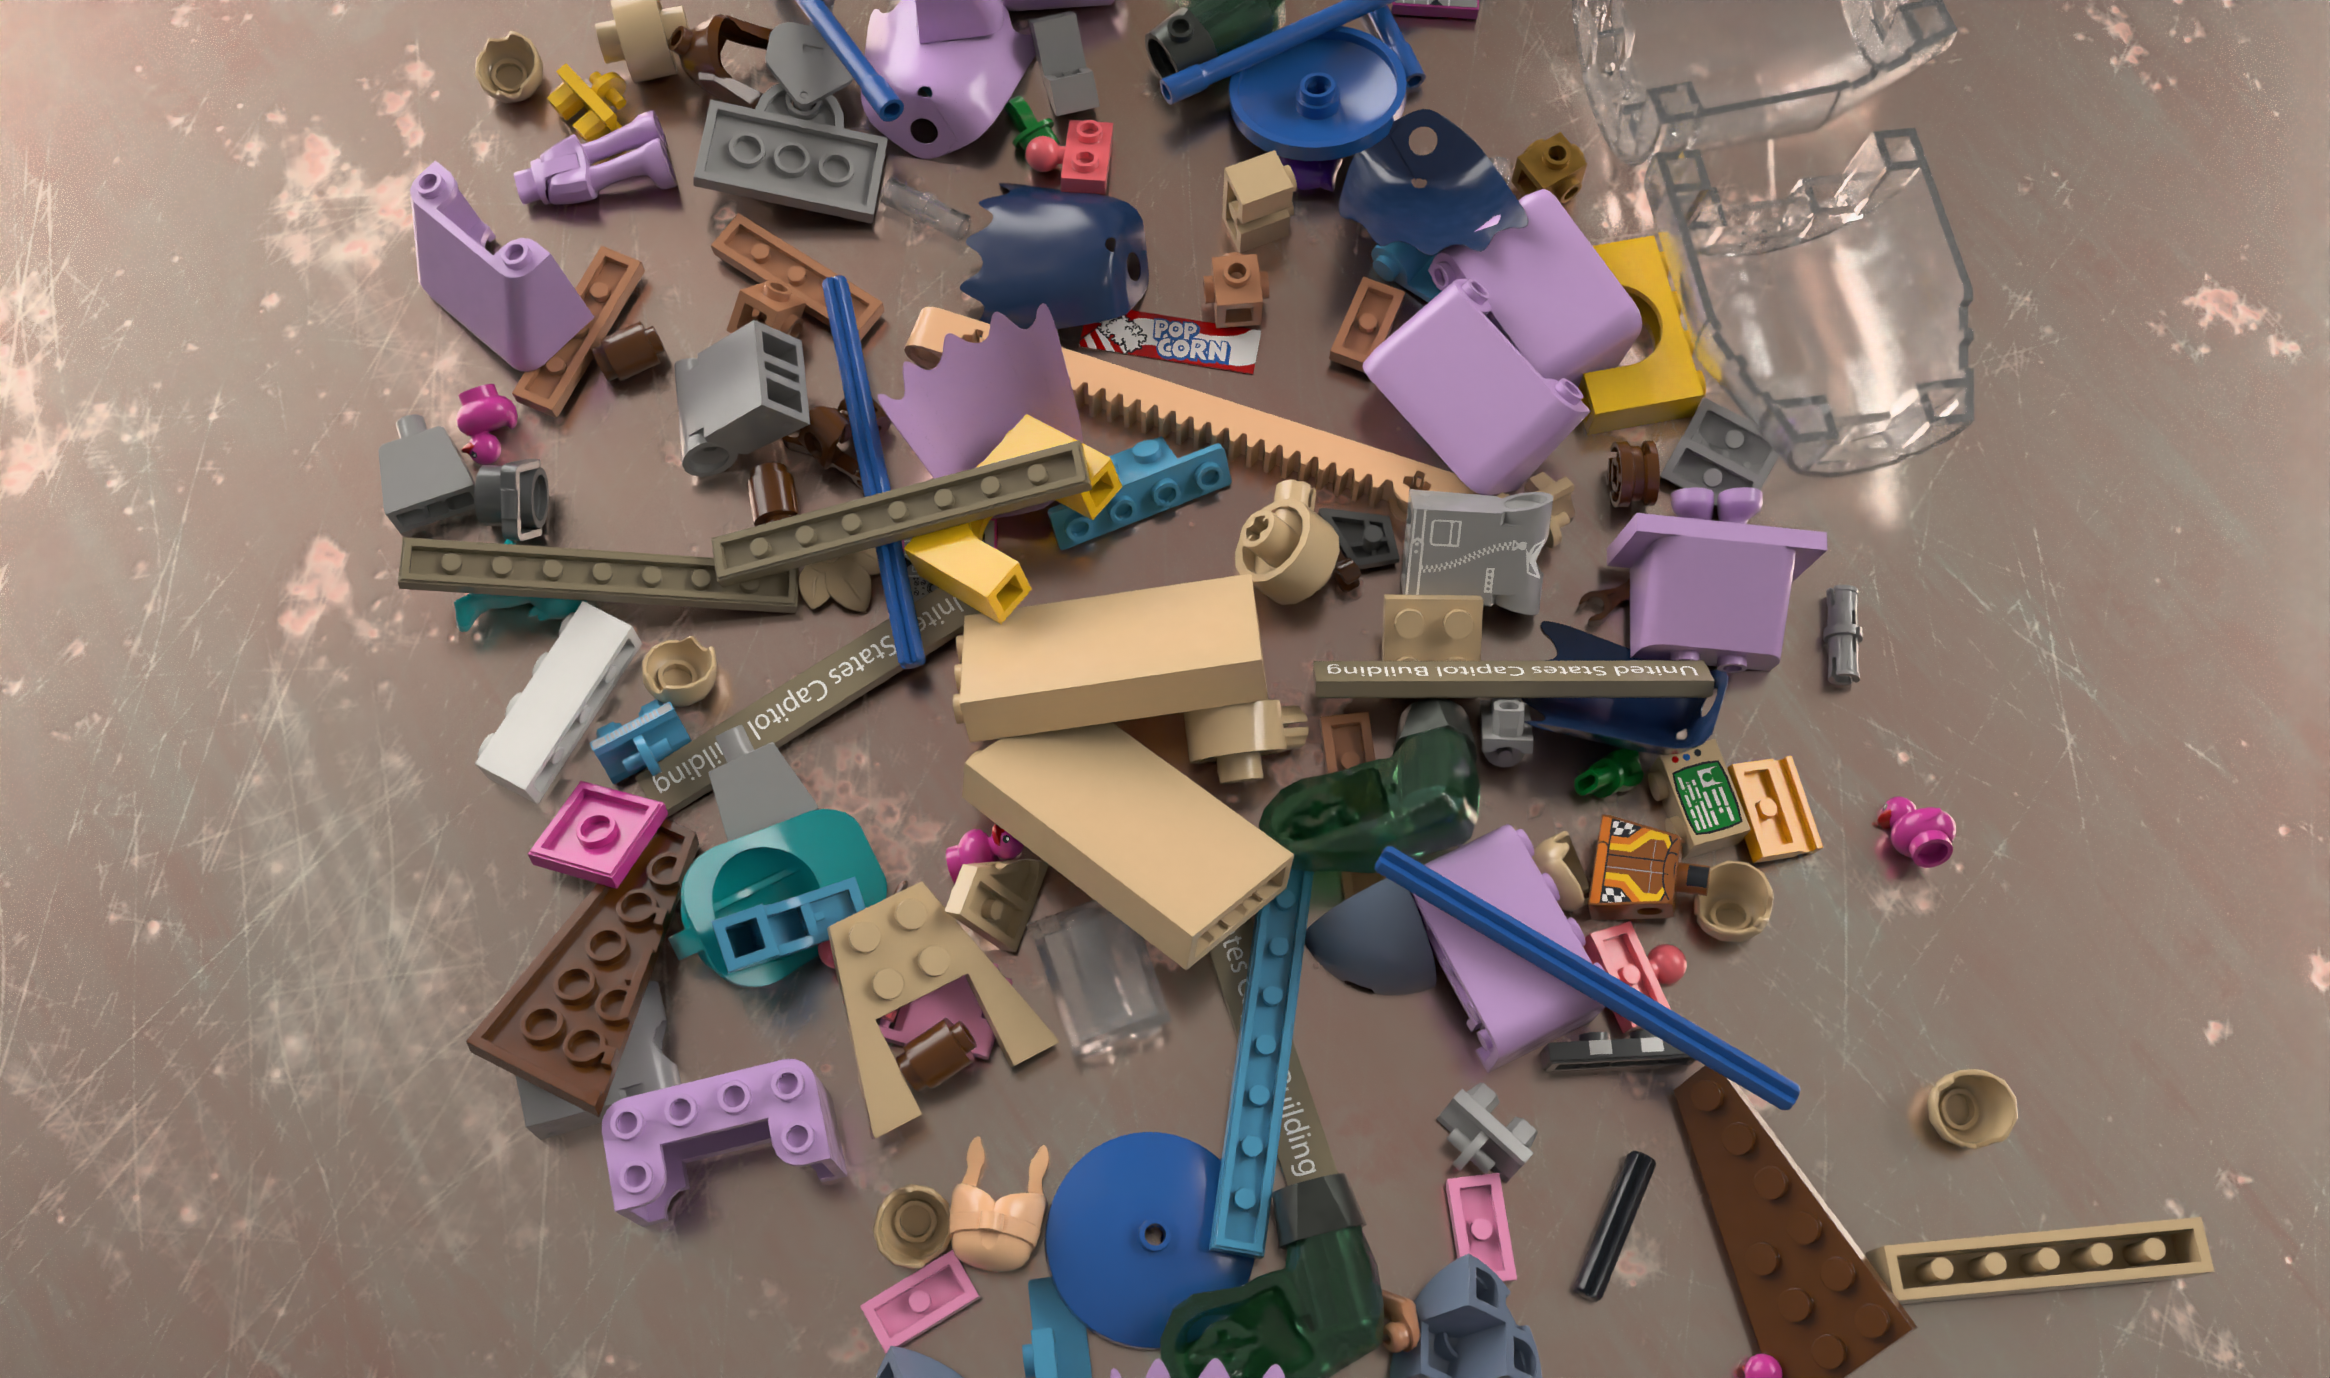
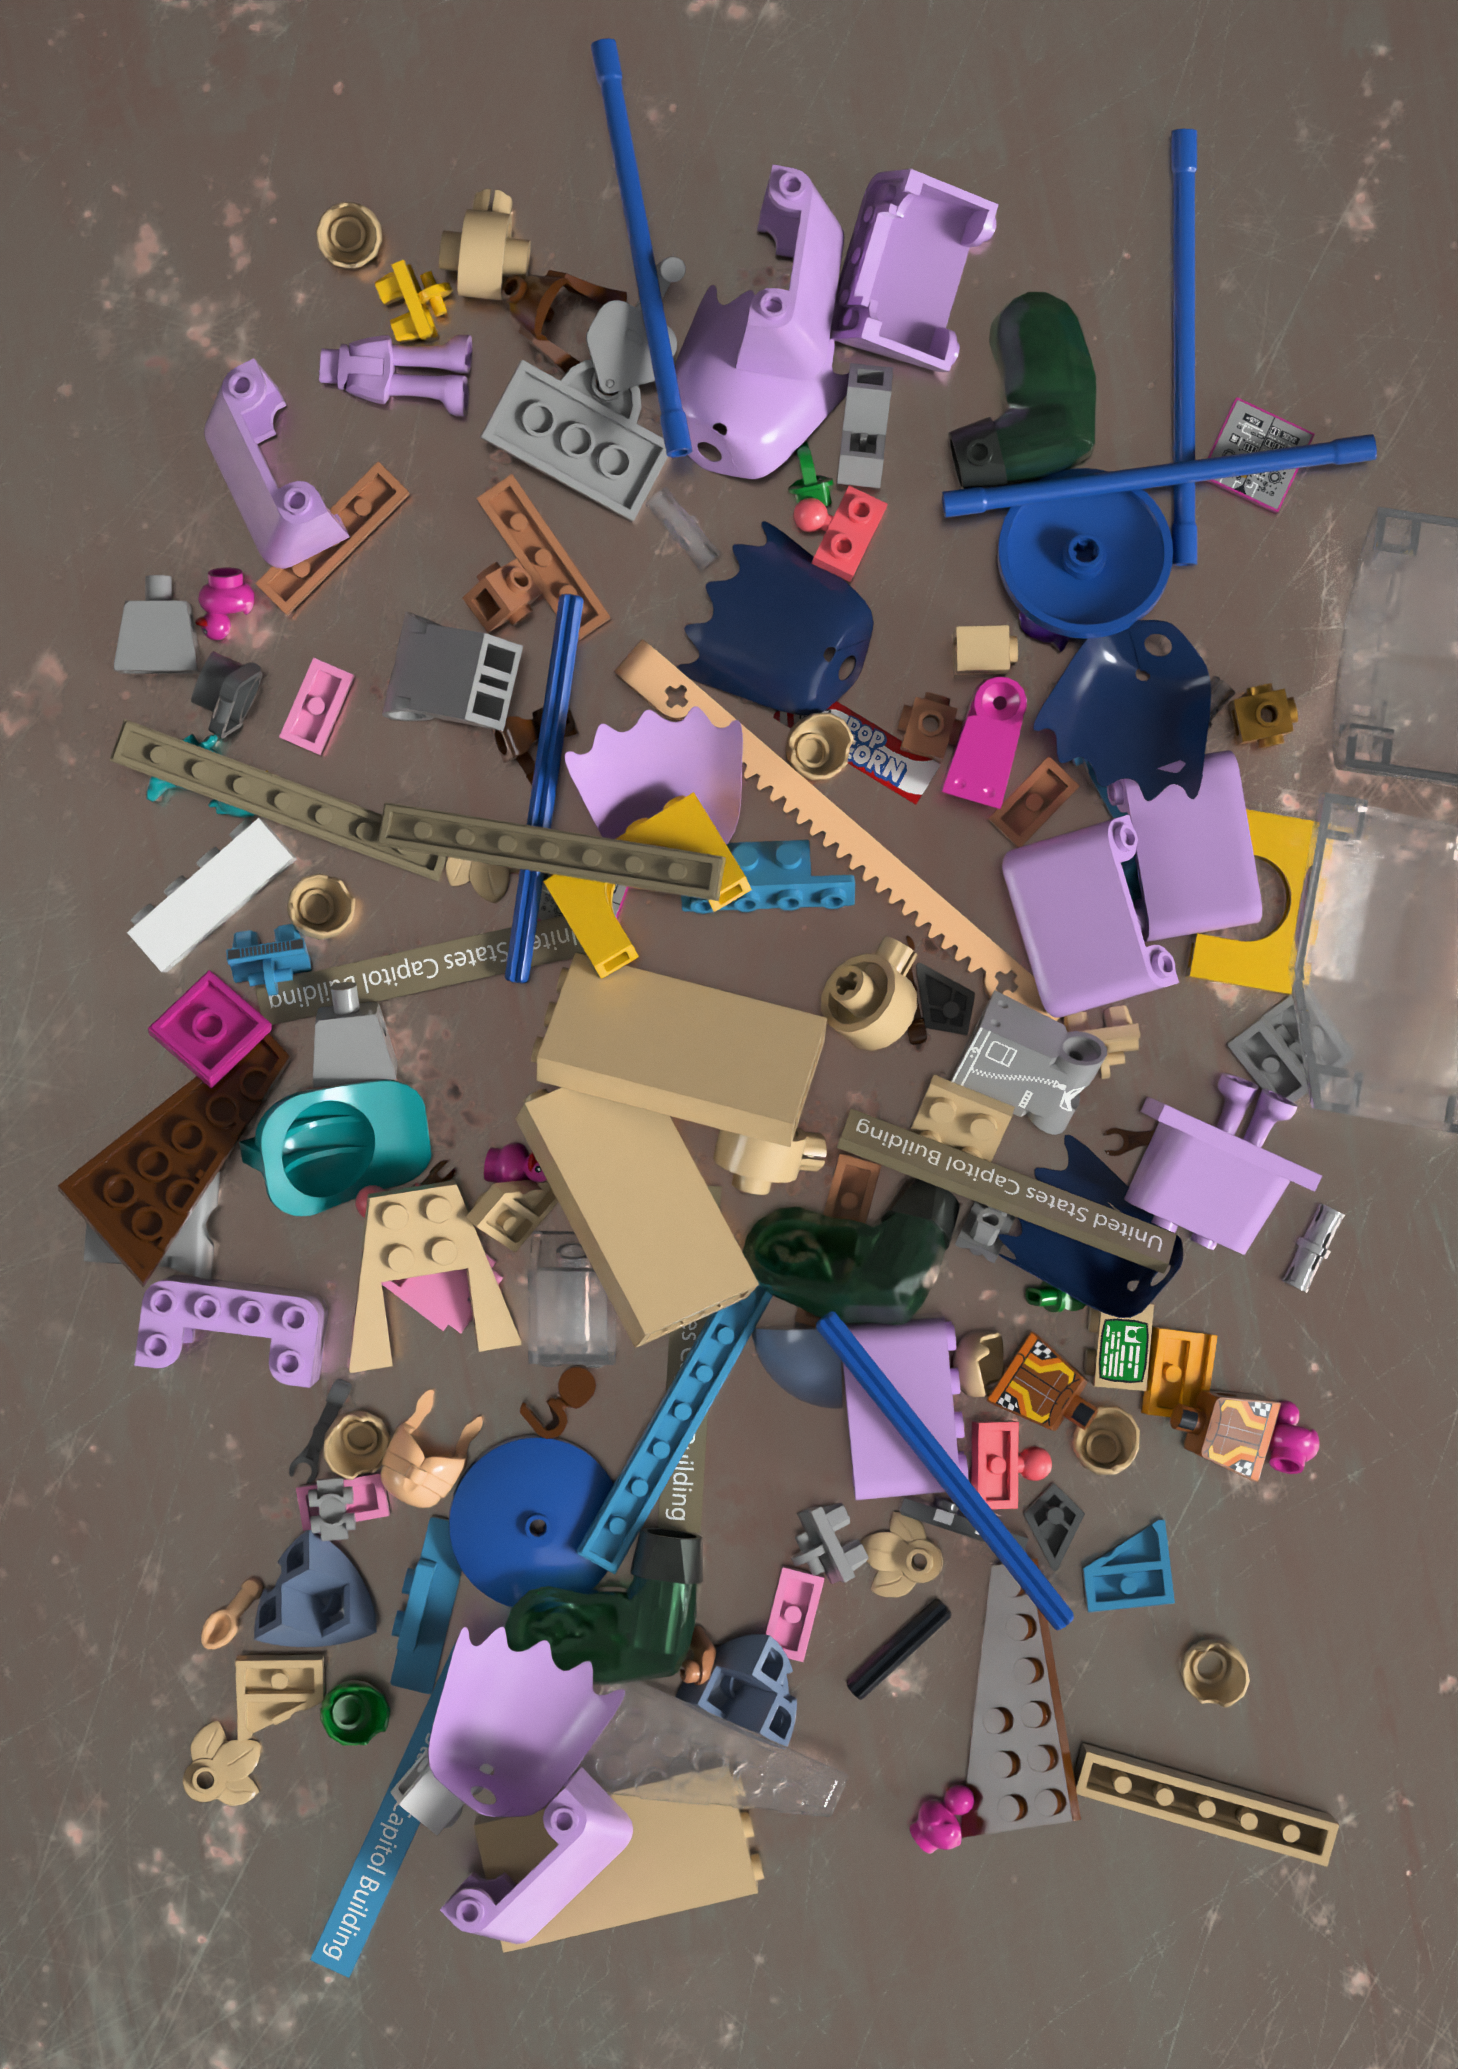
camera: 20 degrees right, 20 degrees up
reddish brown brick [592,321,666,382] -> none
dark azure arch [711,877,866,973] -> none
reddish brown brick [747,462,800,526] -> none
reddish brown brick [896,1018,977,1092] -> none
reddish brown wheel [1608,440,1660,507] -> none
none -> bright pink plate [279,657,355,755]
none -> dark grey piece [289,1379,352,1484]
none -> light grey piece [308,1477,356,1541]
none -> reddish brown leg [520,1365,596,1439]
none -> tan hair [785,713,854,780]
none -> tan plate [860,1511,943,1597]
none -> dark pink piece [940,677,1027,809]
none -> dark grey piece [1023,1482,1085,1571]
none -> dark azure wing [1082,1520,1175,1613]
none -> torso [1170,1390,1281,1483]

